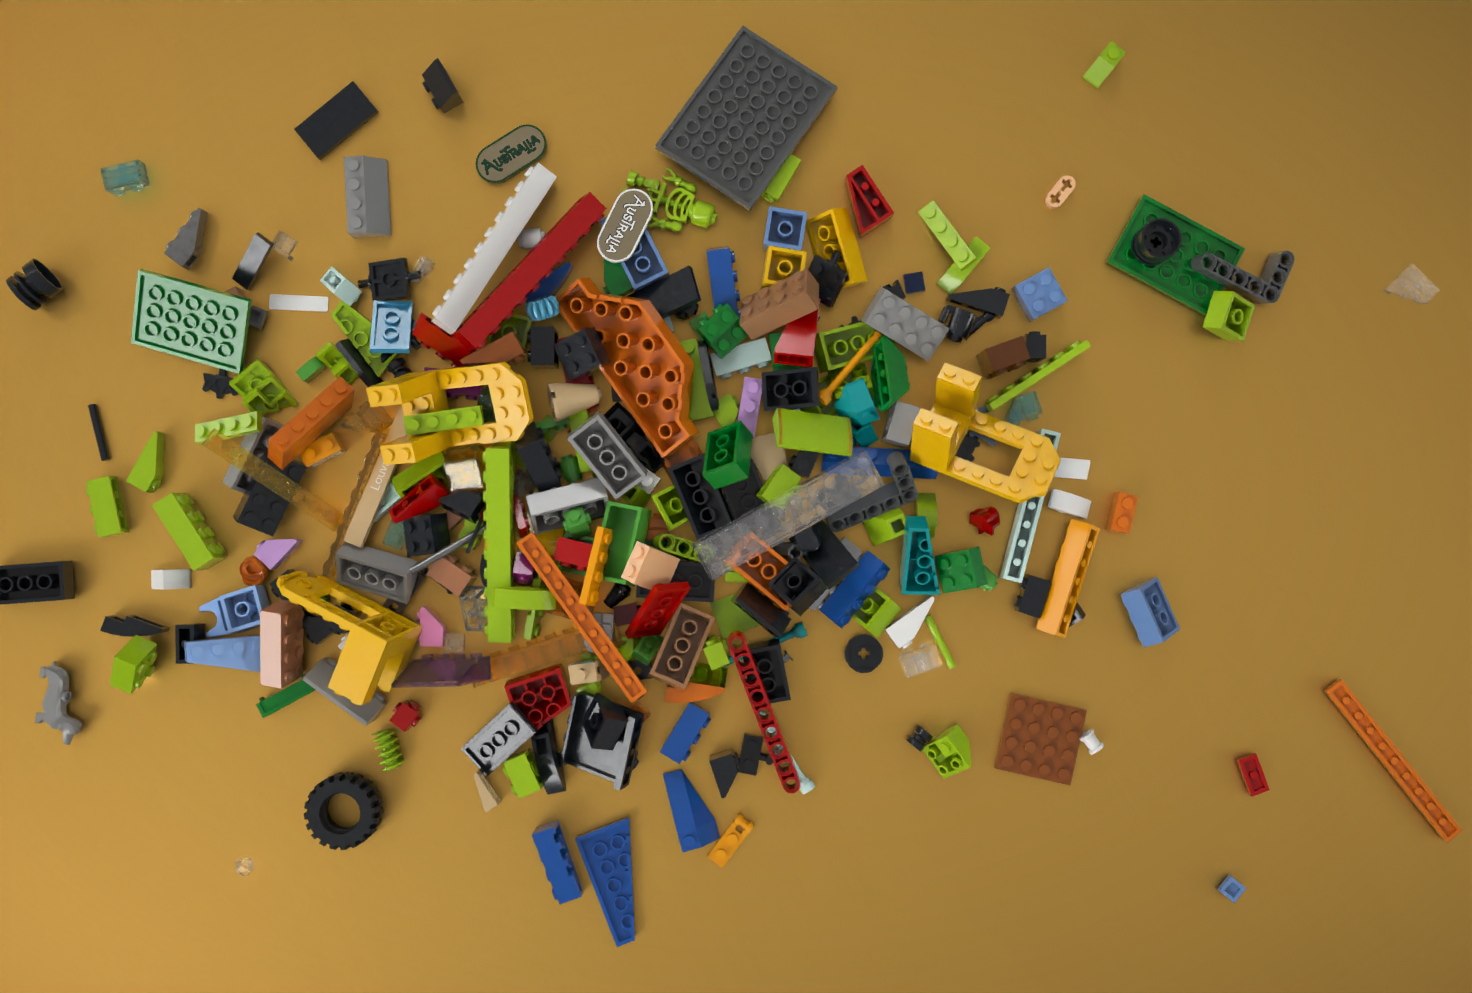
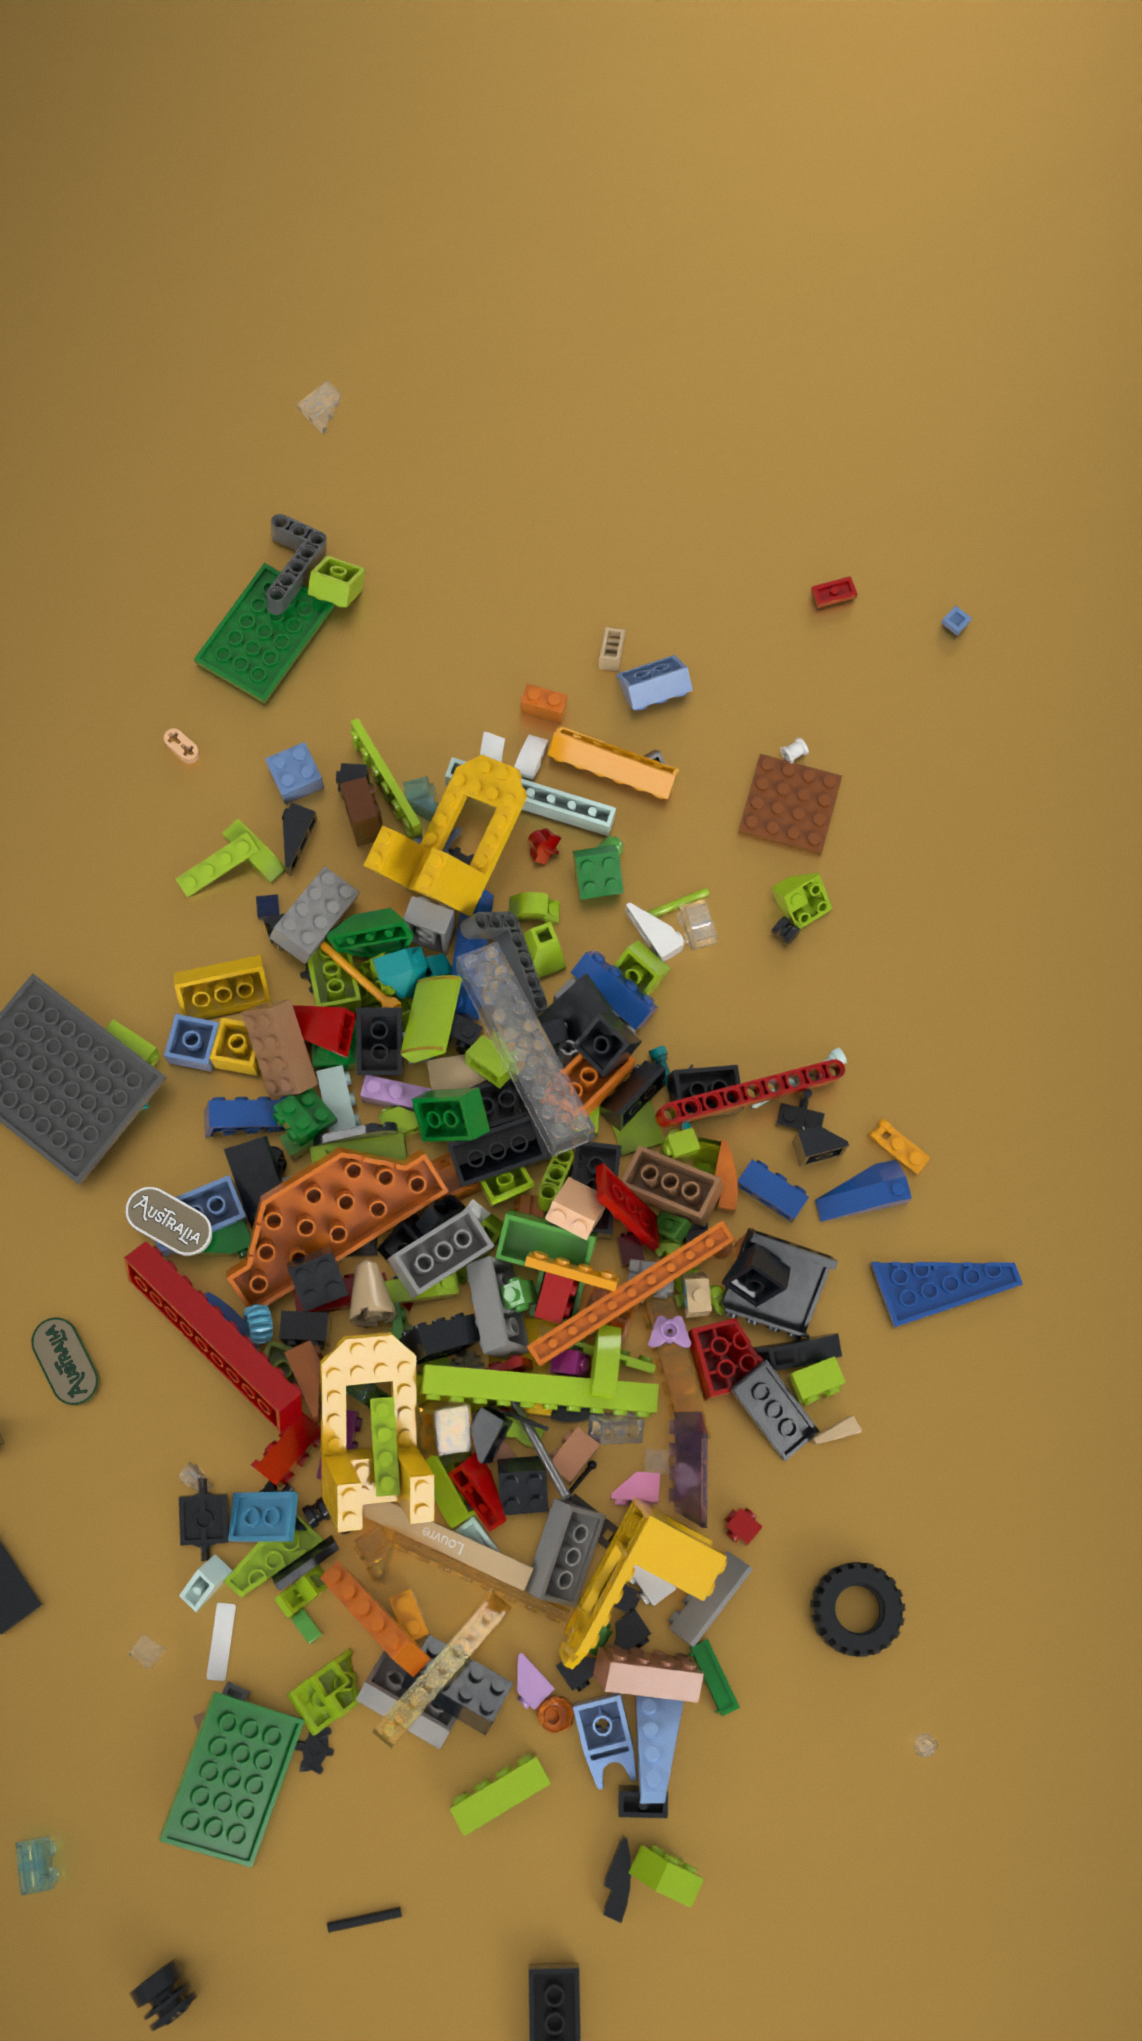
camera: 90 degrees left, 15 degrees down
light grey animal [35,661,82,745] -> none
lime brick [86,476,129,538] -> none
lime slope [126,431,165,493] -> none
white slope [151,569,191,590] -> none
flat silver slope [164,208,208,270] -> none
lime plate [195,411,262,445] -> none
tile [232,232,274,290] -> none
light grey slope [344,156,391,238] -> none
lime piece [371,729,404,772] -> none
clear light blue plate [382,516,415,550] -> none
white brick [431,163,557,335] -> none
white brick [518,227,546,249] -> none
blue wedge [532,820,583,904] -> none
bright green brick [559,454,583,484] -> none
black cone [604,583,631,609] -> none
lime piece [622,168,718,232] -> none
black plate [808,250,849,308] -> none
black plate [844,634,883,673] -> none
red wedge [845,165,894,238] -> none
teal wedge [899,516,940,595] -> none
black piece [938,305,995,343] -> none
black brick [1014,574,1052,618] -> none
lime slope [1083,41,1126,89] -> none
black wheel [1131,218,1181,266] -> none
orange plate [1324,679,1462,843] -> none
none -> tan slope [599,627,626,672]
none -> lavender animal [648,1316,691,1348]

